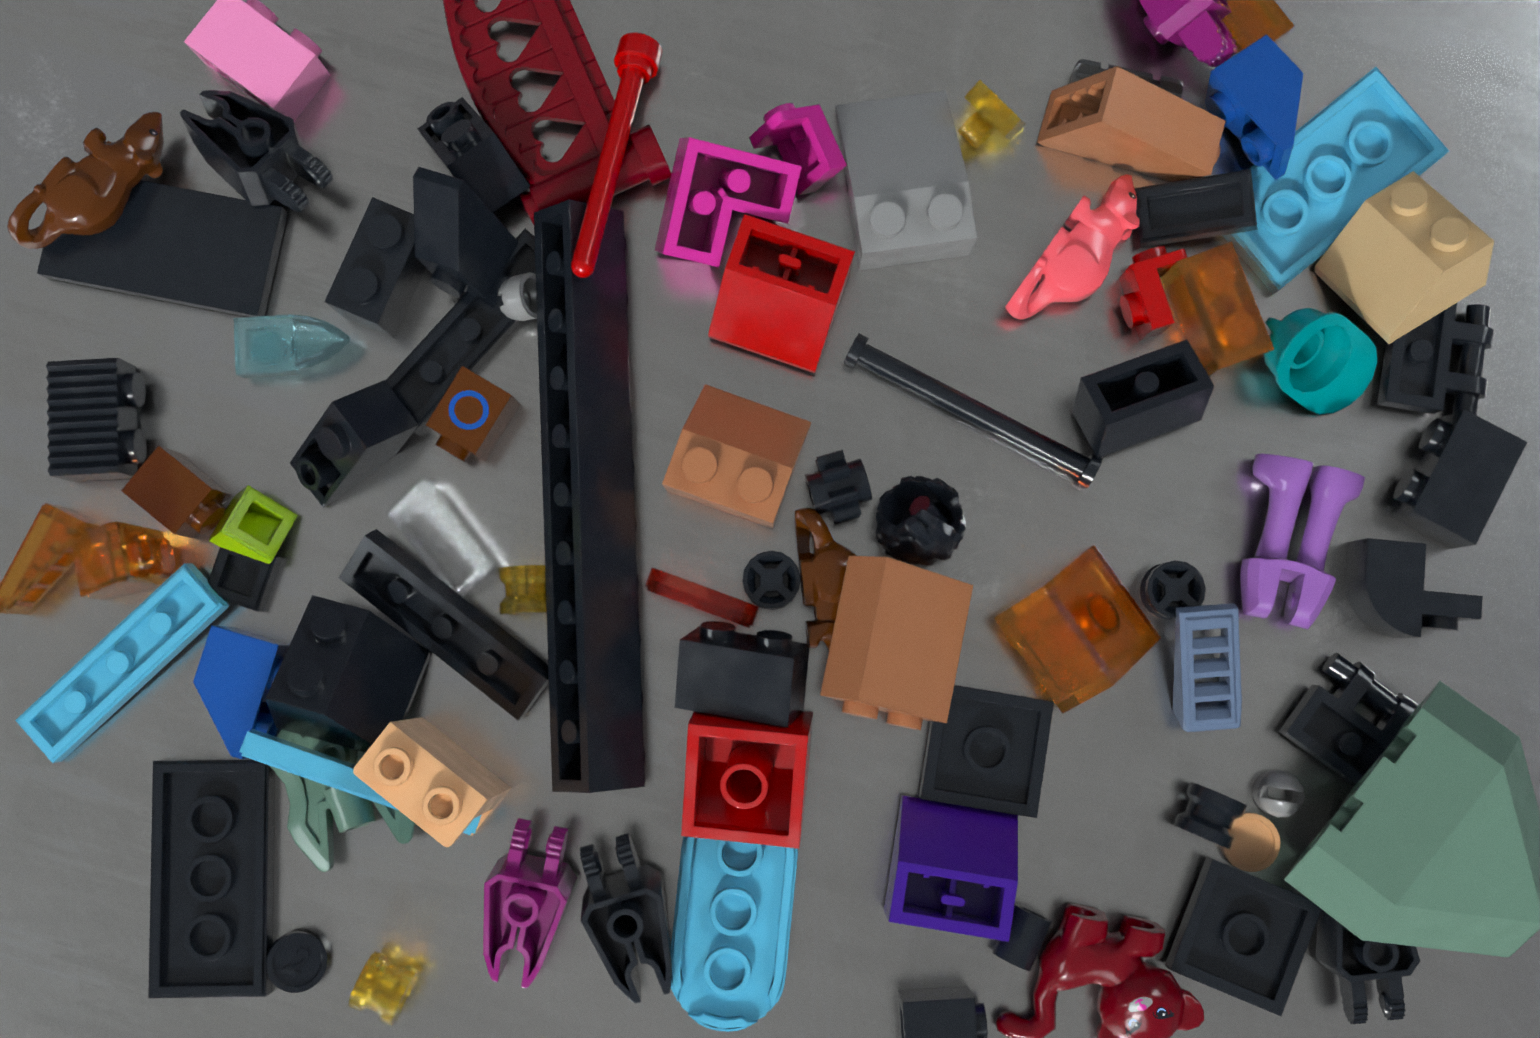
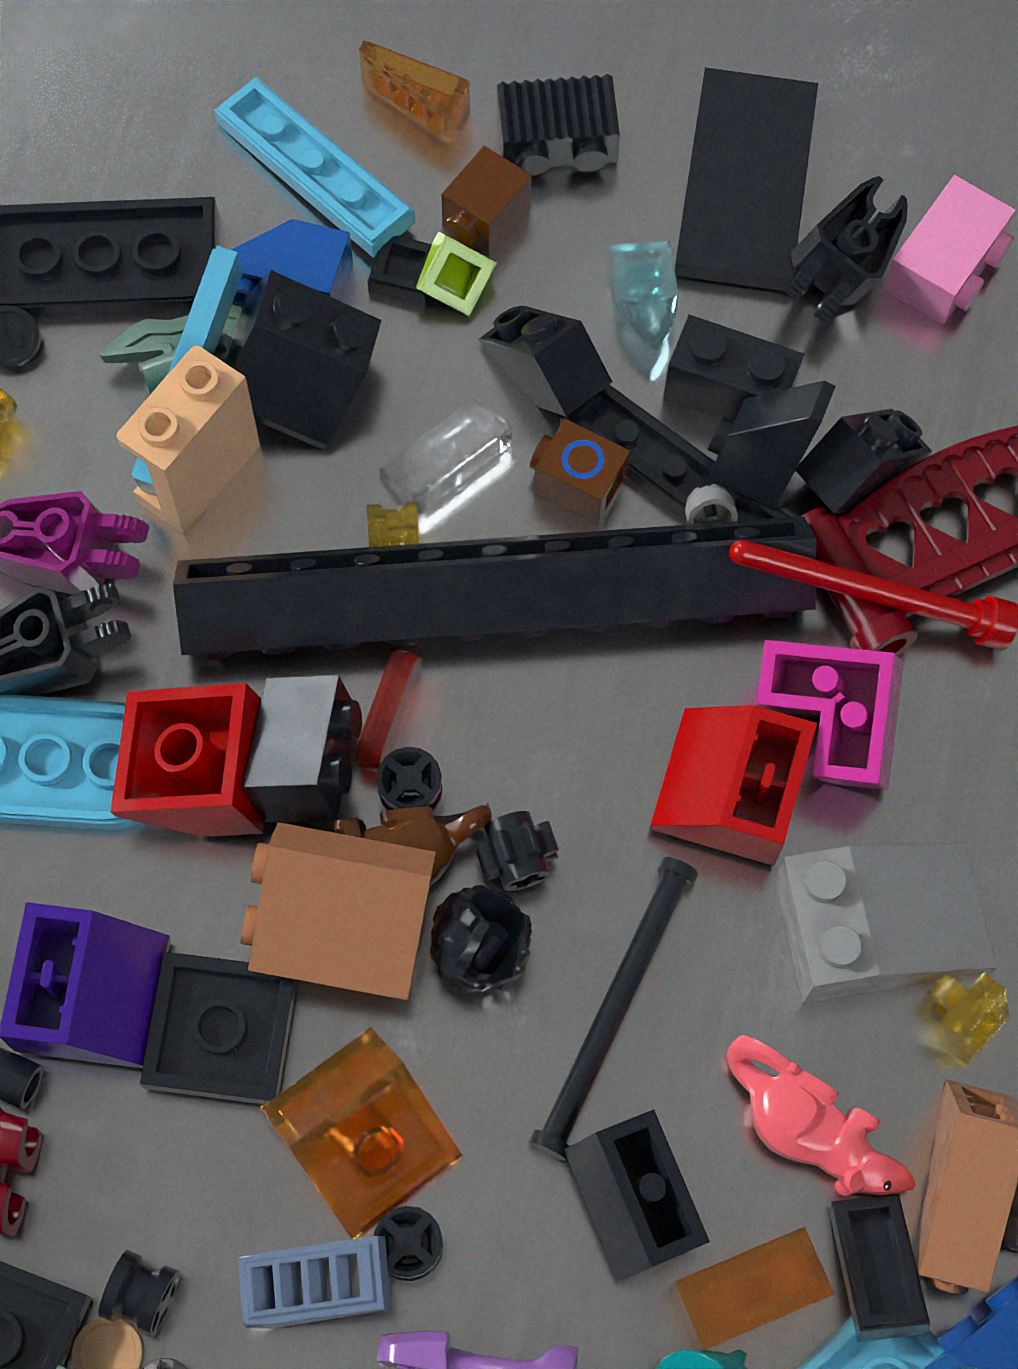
camera: 85 degrees right, 15 degrees down
reddish brown animal [7,112,164,249] -> none
clear orange slope [71,521,175,600] -> none
black plate [339,529,549,720] -> none
nougat slope [662,384,811,529] -> none
dark pink bracket [749,103,847,195] -> none
red bracket [1119,246,1188,341] -> none

